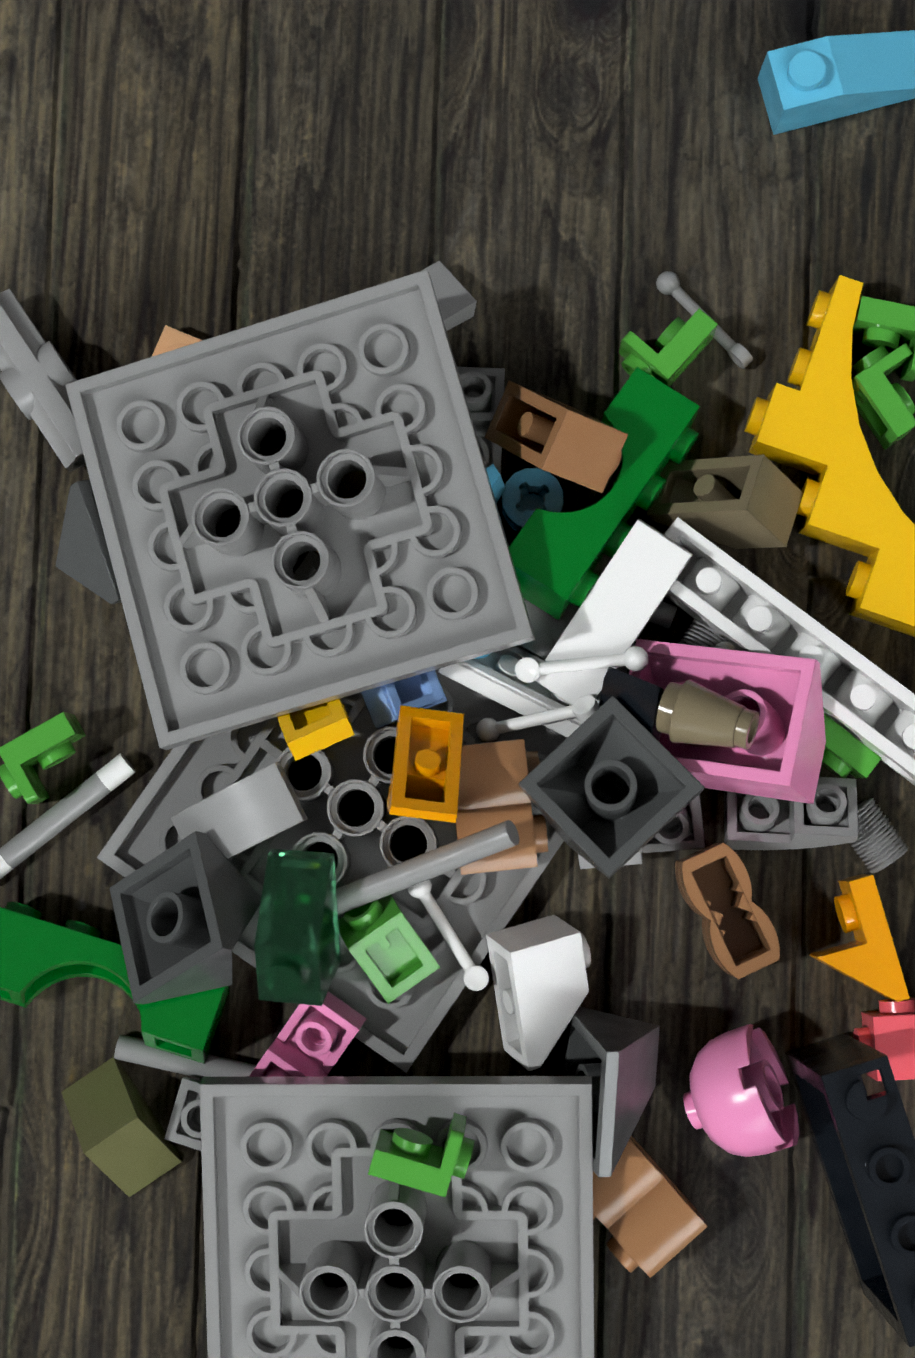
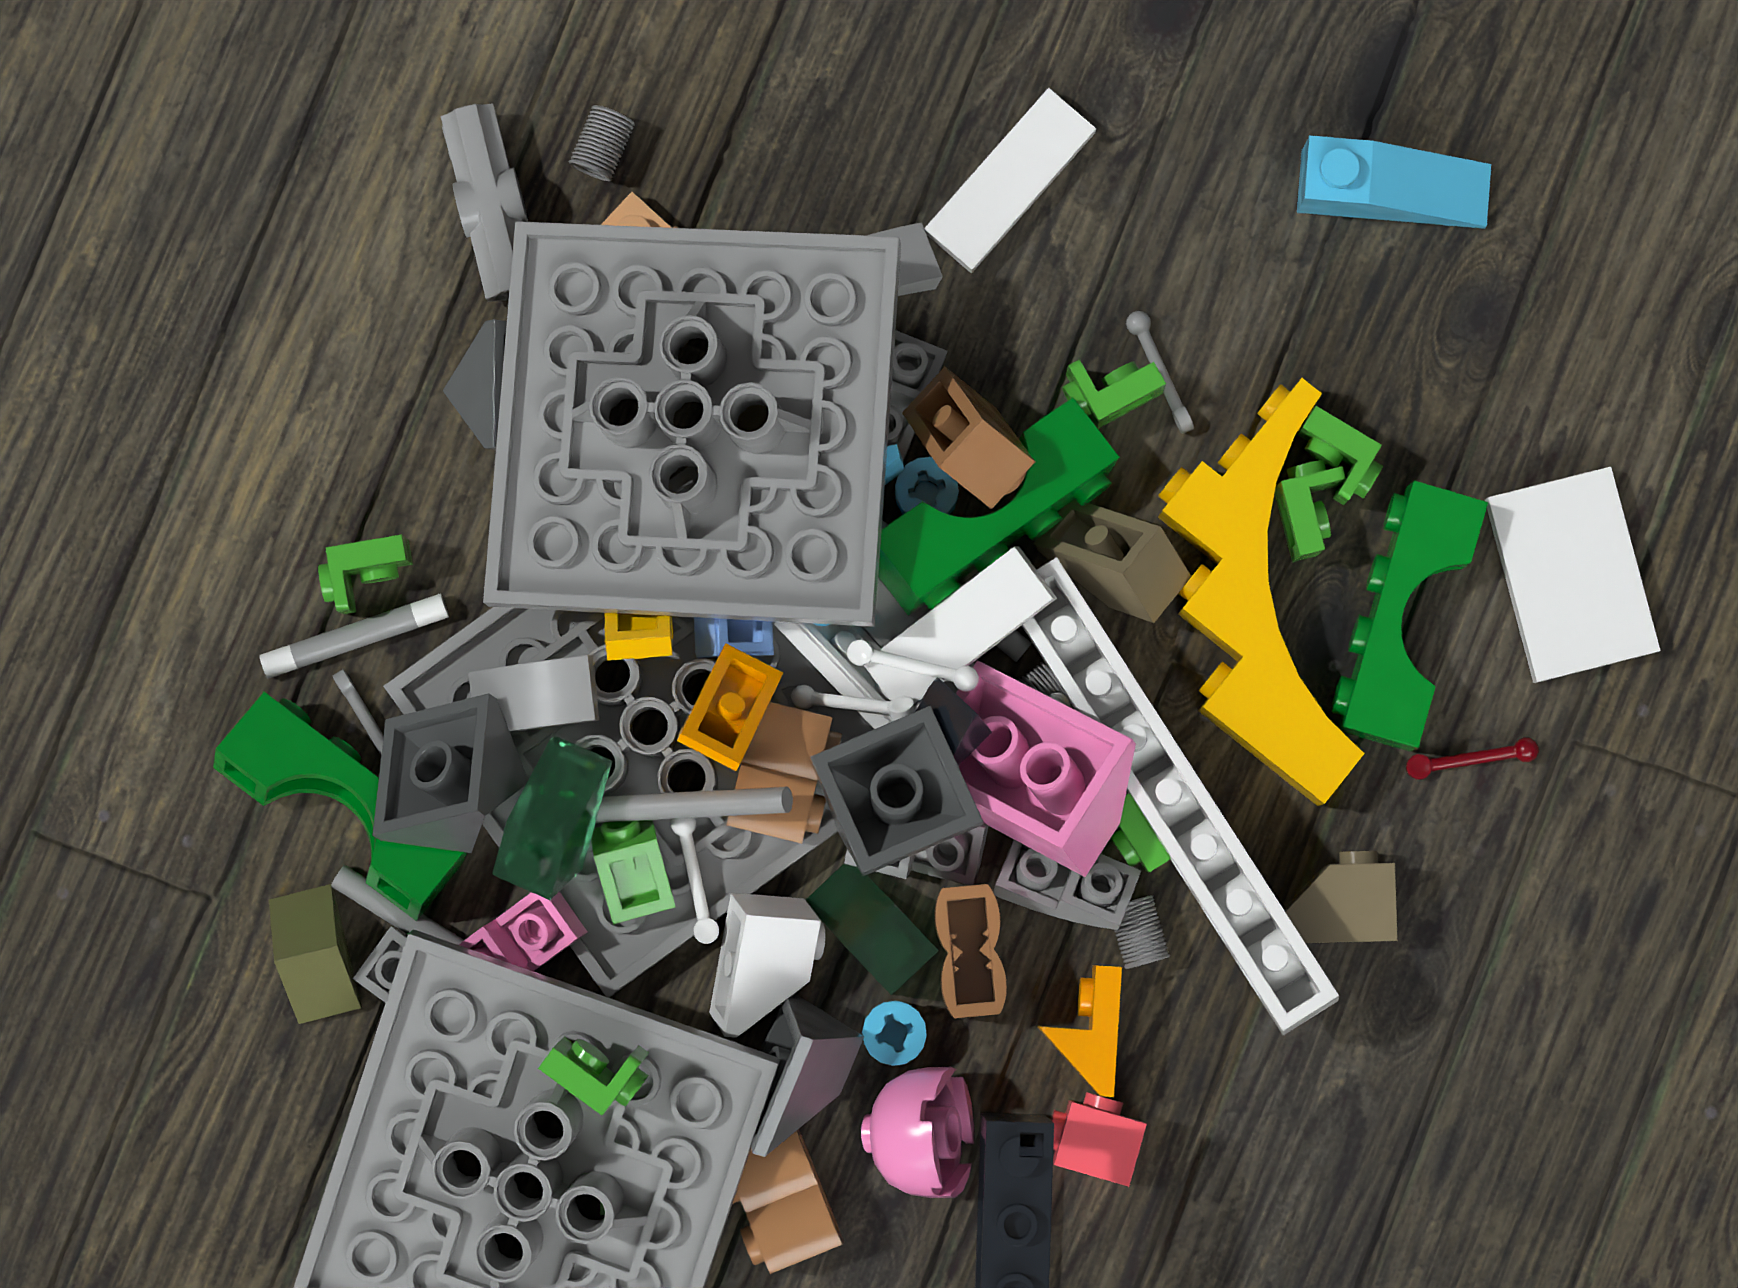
camera: 15 degrees right, 0 degrees up
dark tan cone [656,680,759,750] -> none
none -> light grey hinge [332,669,384,755]
none -> light grey piece [569,105,635,181]
none -> clear green slope [806,863,938,995]
none -> medium azure wheel [862,1000,927,1066]
none -> white tile [924,88,1096,273]

